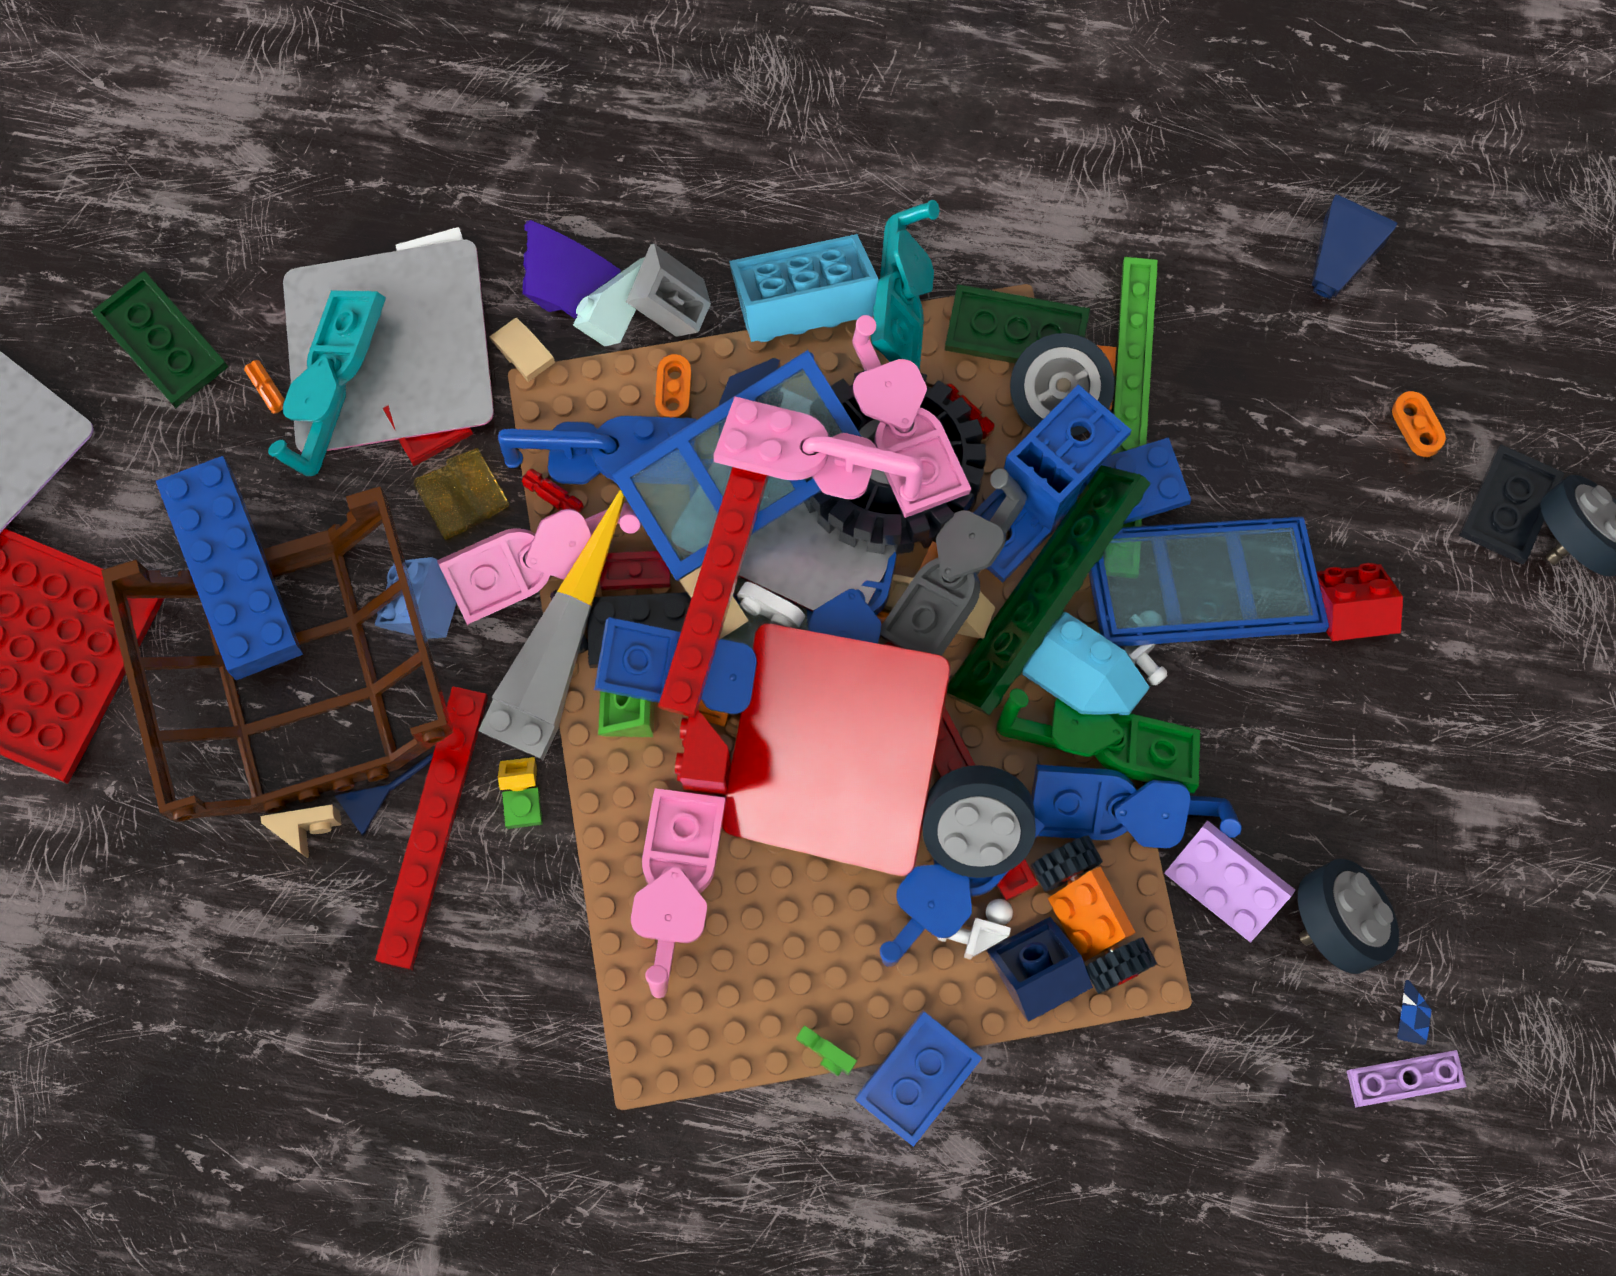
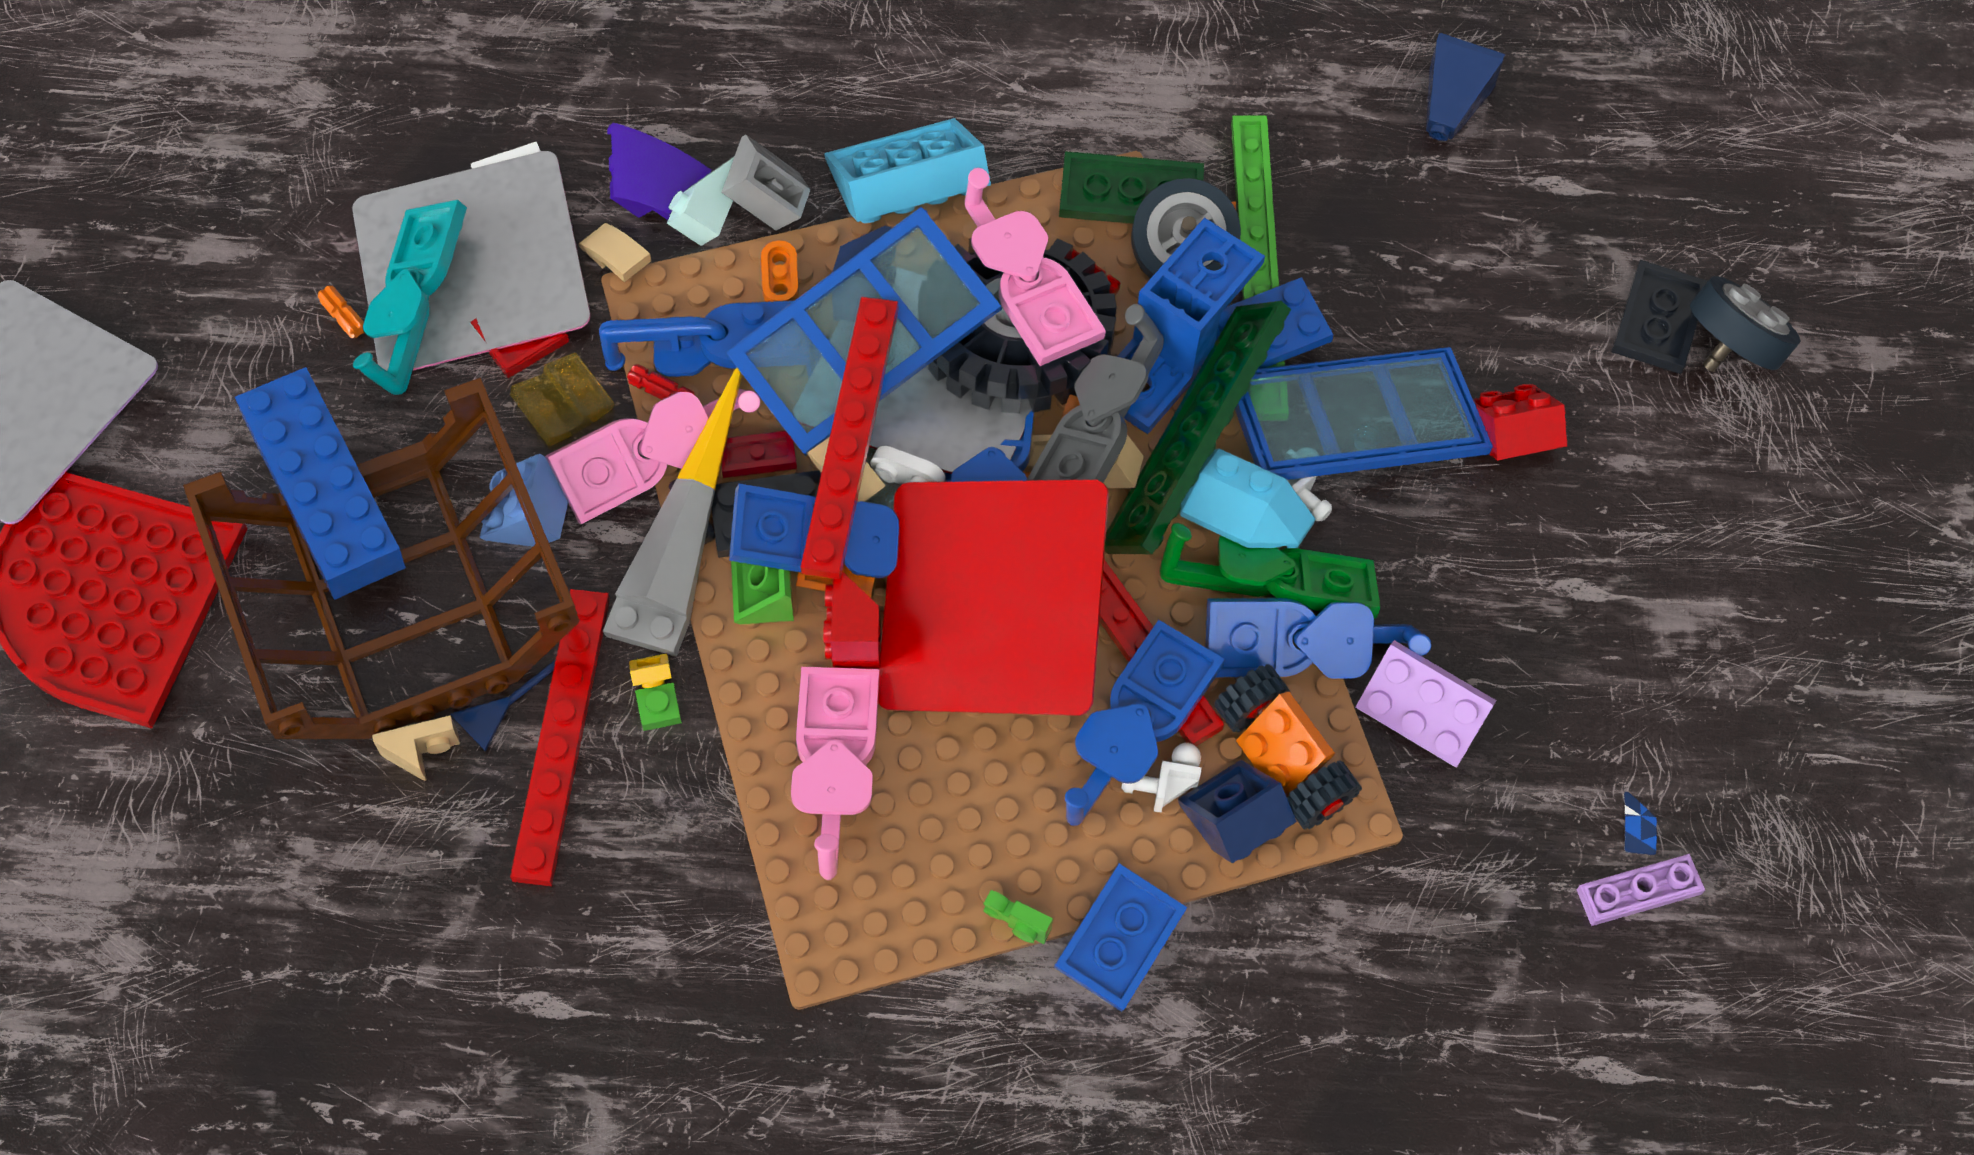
camera: 10 degrees left, 10 degrees down
dark green plate [91,271,228,409] -> none
bright pink plate [714,397,923,502] -> none
teal plate [871,200,940,371] -> none
wheel [923,765,1036,878] -> none
black wheel [1298,859,1399,974] -> none
orange plate [1392,391,1446,457] -> none

